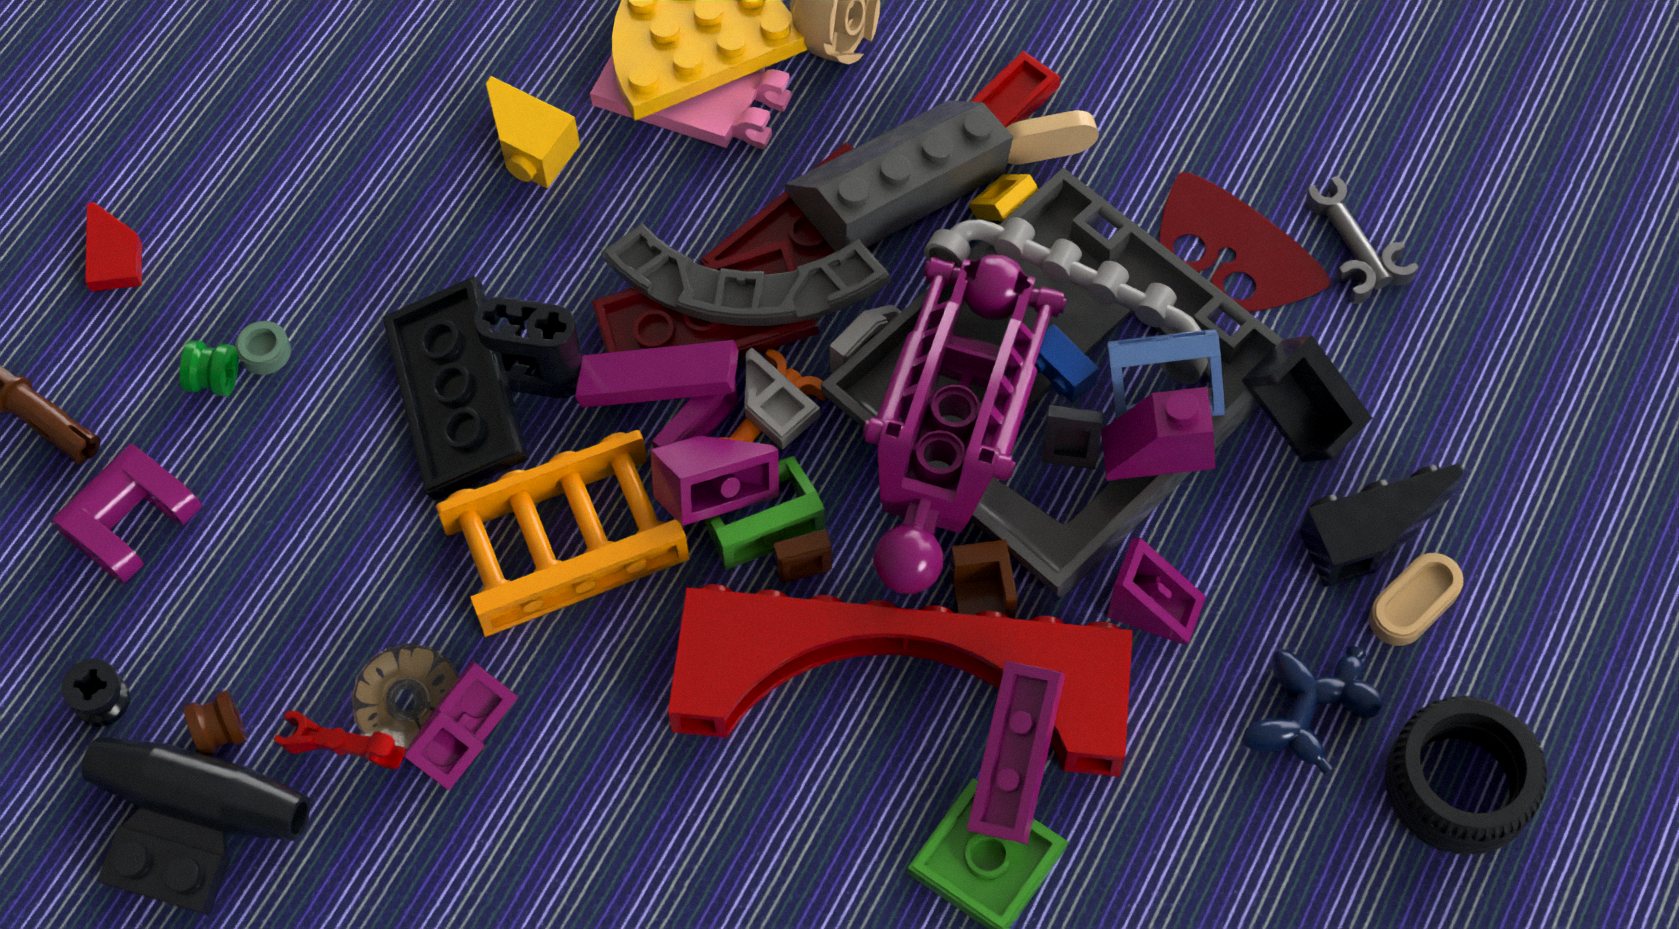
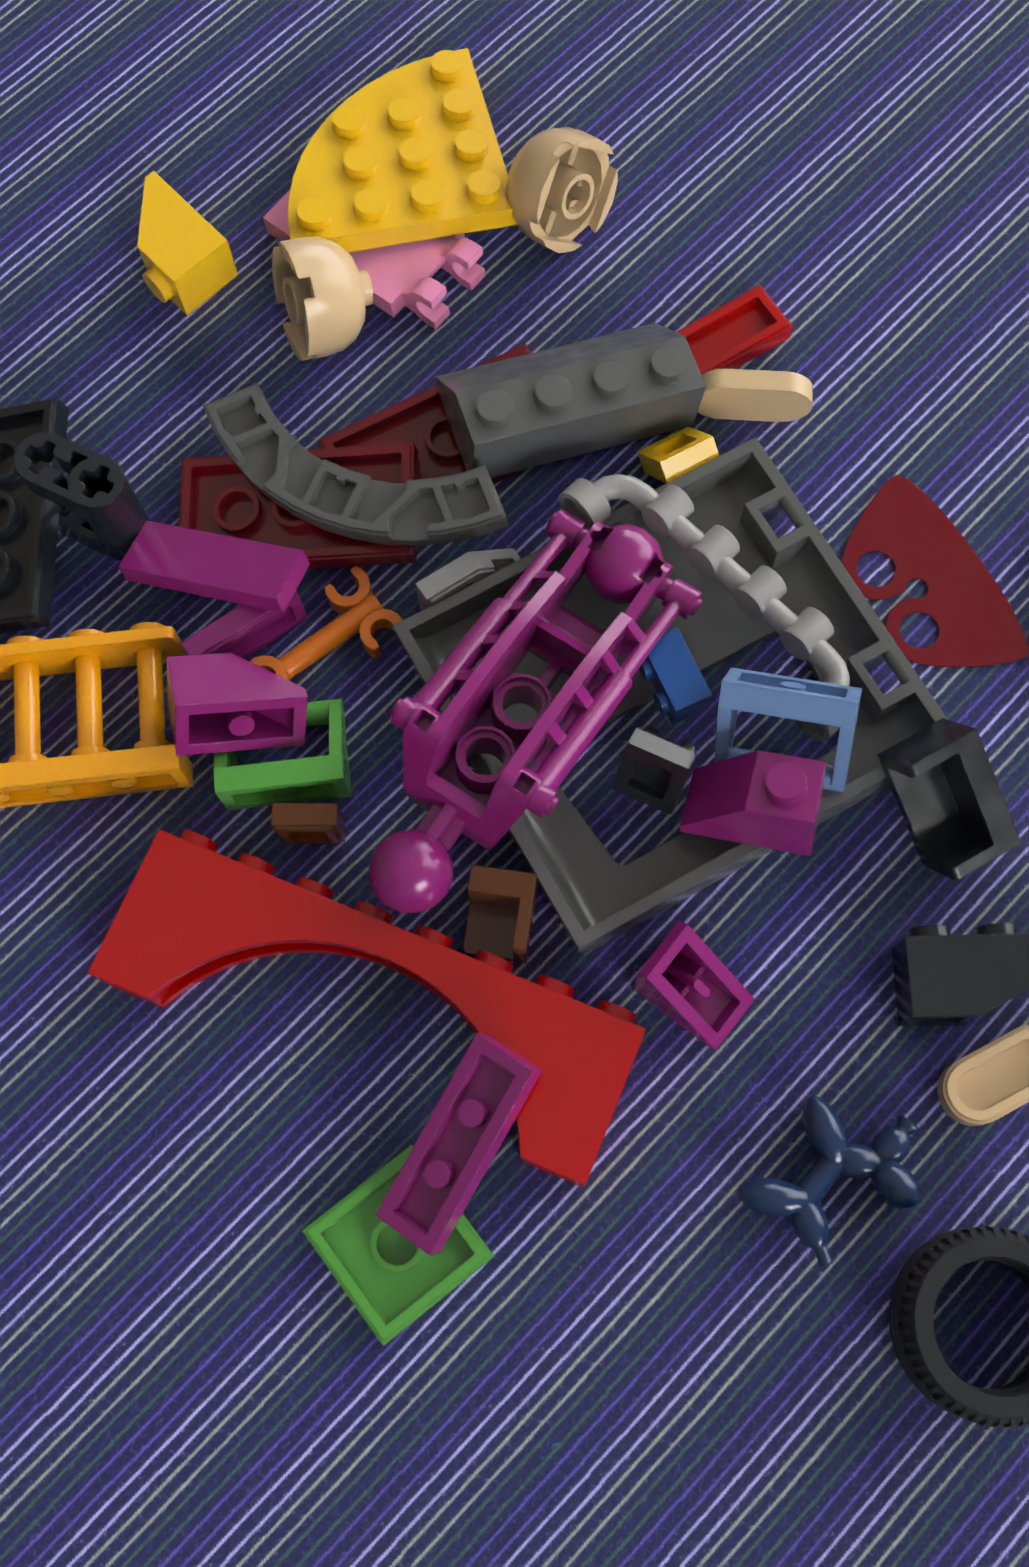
camera: 20 degrees right, 10 degrees up
light grey tile [745,347,820,450] -> none
none -> tan cylinder [272,237,373,361]

